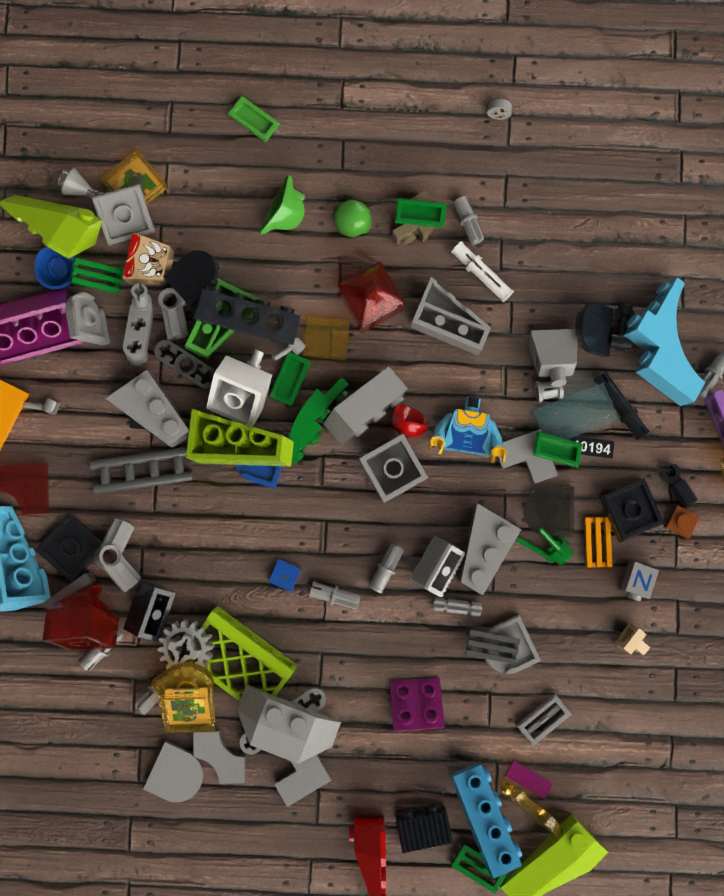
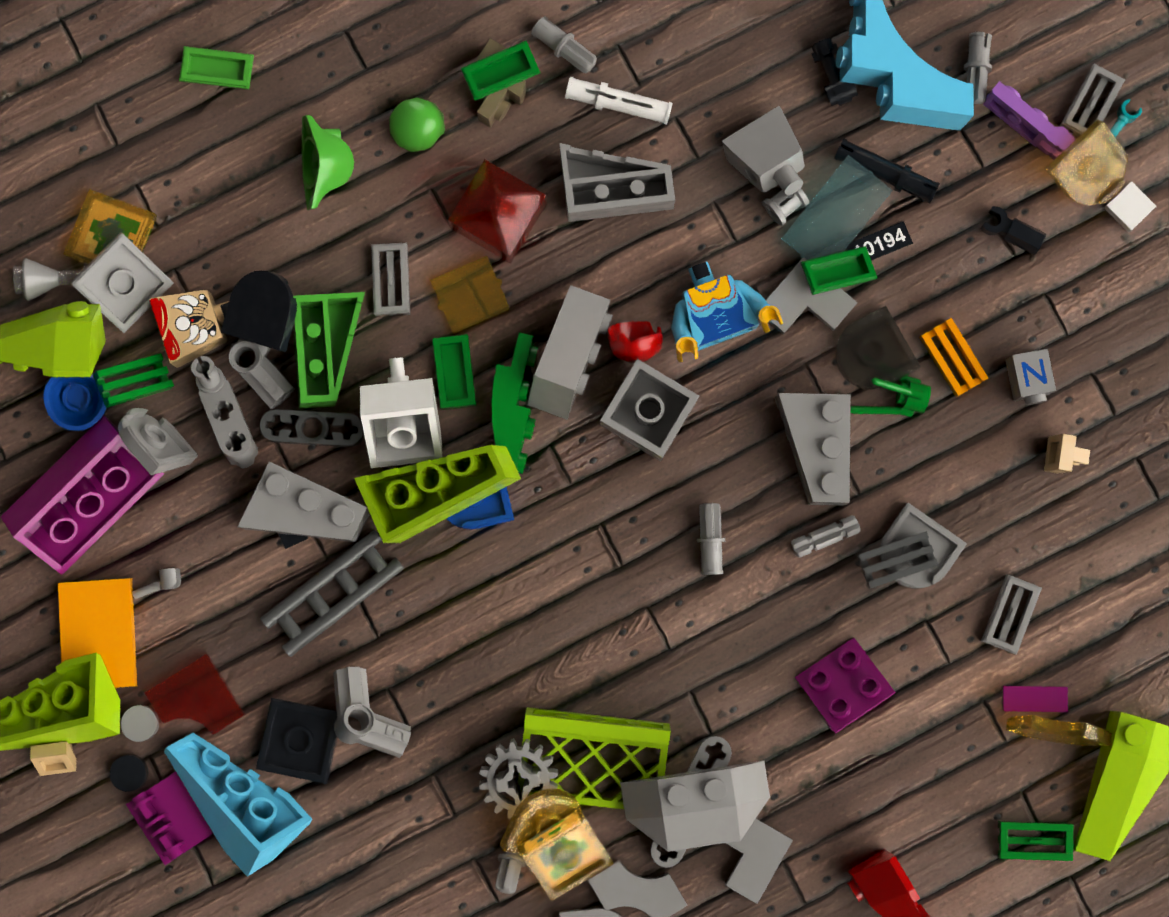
camera: 30 degrees left, 0 degrees up
clear red piece [42,585,119,651] -> none
dark grey tile [43,573,97,610] -> none
light grey axle [78,626,123,671] -> none
black brick [123,580,176,642] -> none
black brick [192,286,301,345] -> none
blue tile [269,559,302,592] -> none
light grey hand [272,338,306,361] -> none
light grey axle [309,581,360,609] -> none
black brick [396,804,453,853] -> none
light grey brick [410,536,466,597] -> none
dark azure brick [449,763,522,879] -> none
black tile [575,303,613,357] -> none
black tile [599,478,664,543] -> none
dark orange plate [664,505,700,539] -> none
none -> light grey tile [371,243,411,316]

